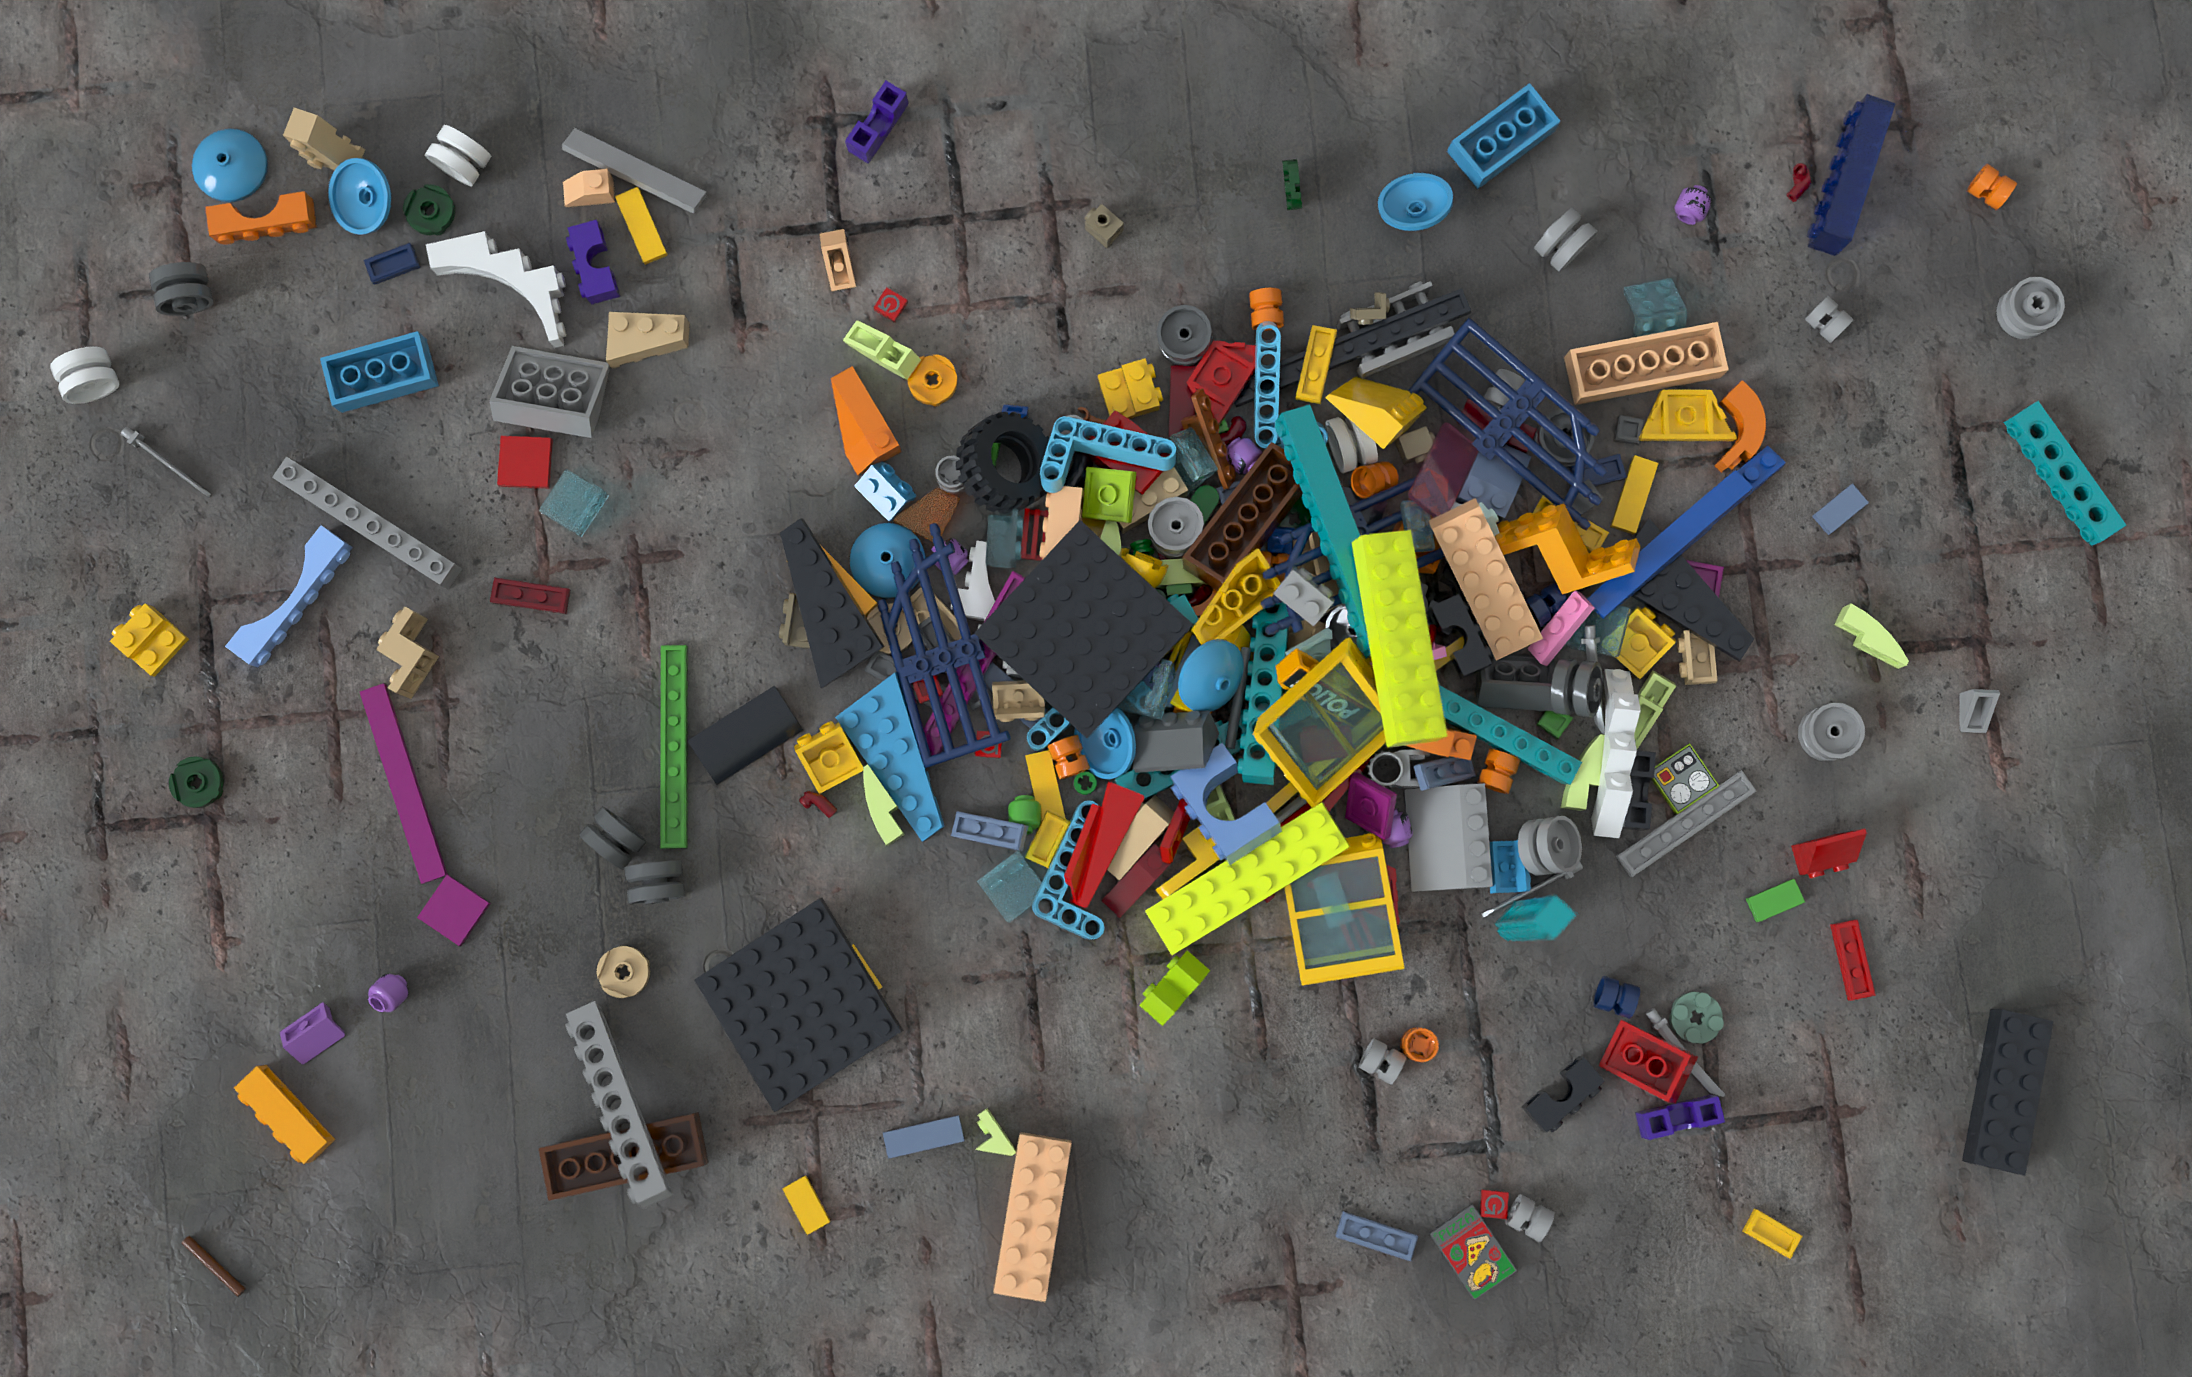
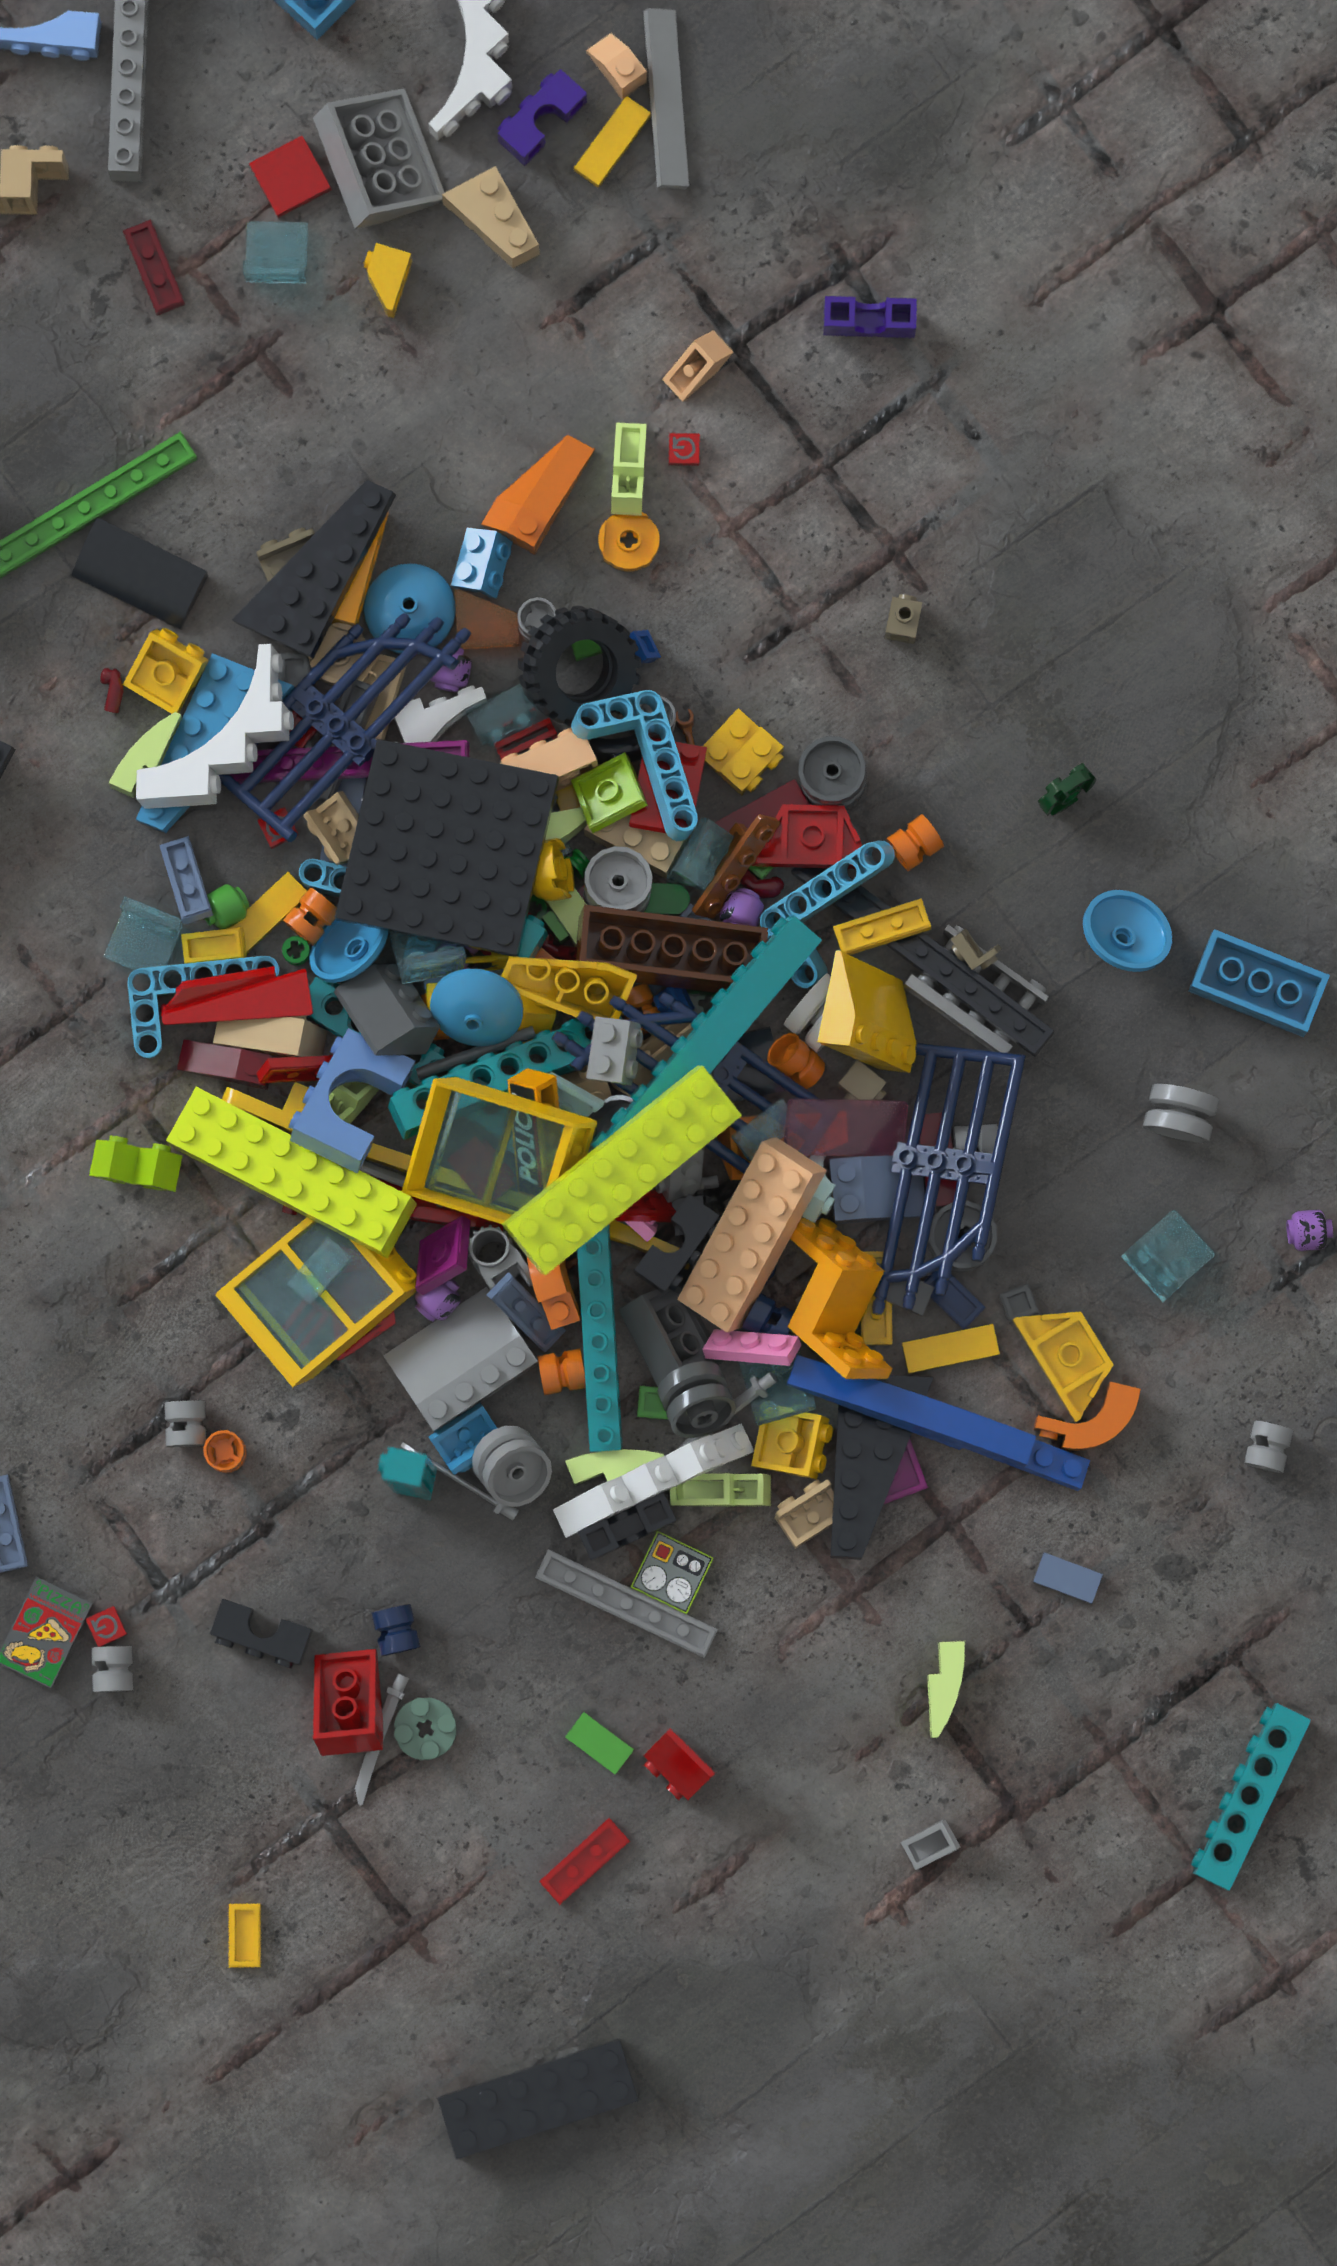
camera: 60 degrees right, 0 degrees up
light nougat brick [1564,322,1729,405] -> none
dark purple arch [1635,1095,1725,1140] -> none
light grey wheel [1798,703,1865,762] -> none
none -> white arch [136,644,294,809]
none -> yellow slope [364,243,412,318]

